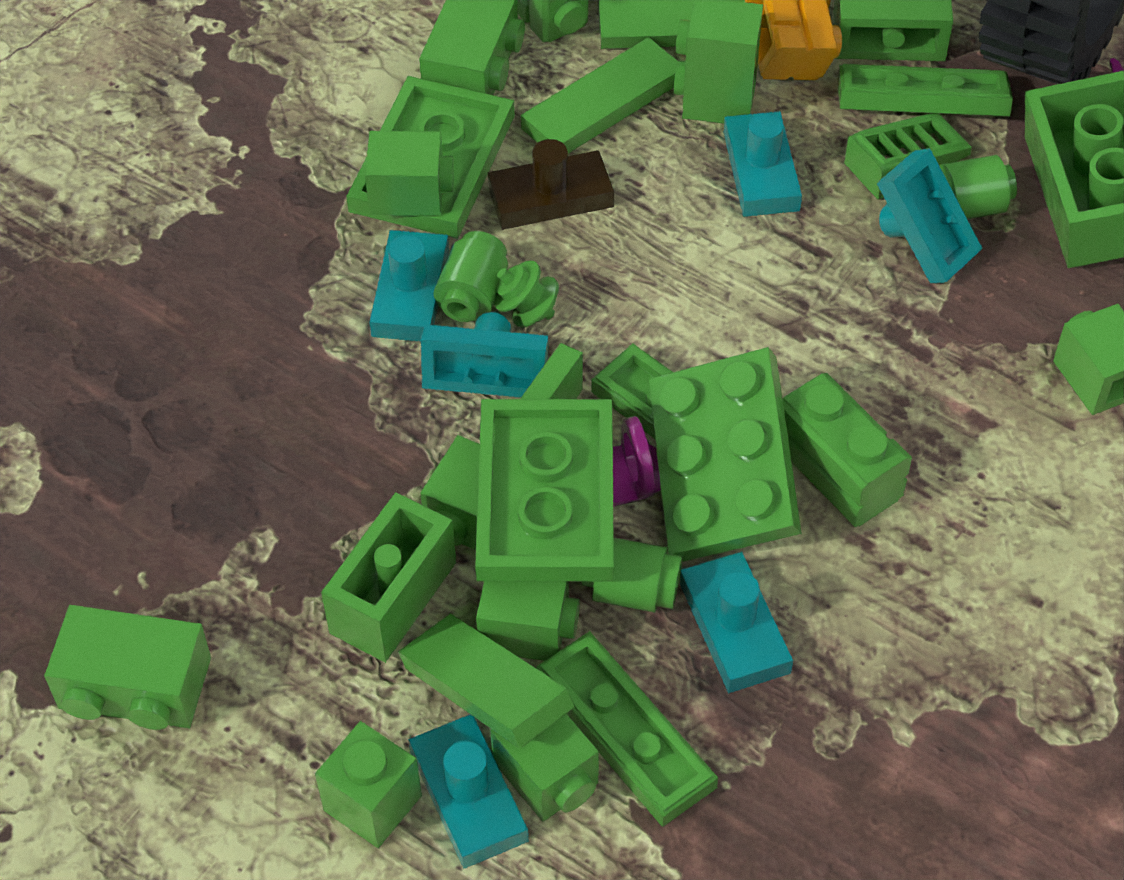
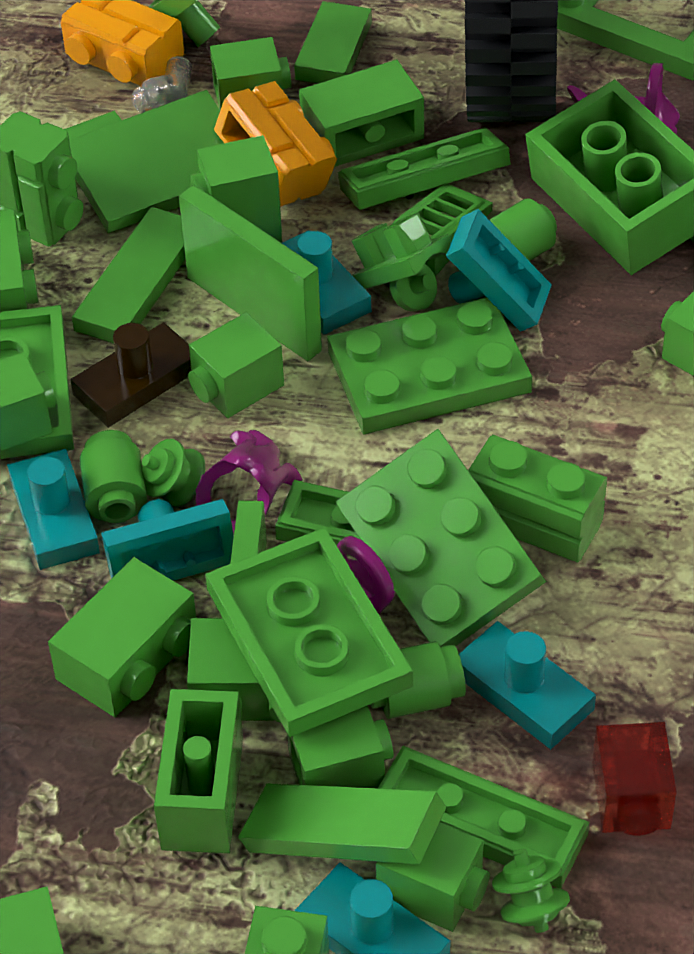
camera: 25 degrees left, 5 degrees down
none -> bright green brick [48,557,197,718]
none -> bright green tile [179,185,322,362]
none -> bright green brick [188,312,284,419]
none -> magenta piece [196,430,303,534]
none -> bright green plate [327,297,532,435]
none -> bright green hips [351,213,452,312]
none -> bright green wheel [492,848,570,933]
none -> clear red brick [592,722,677,836]

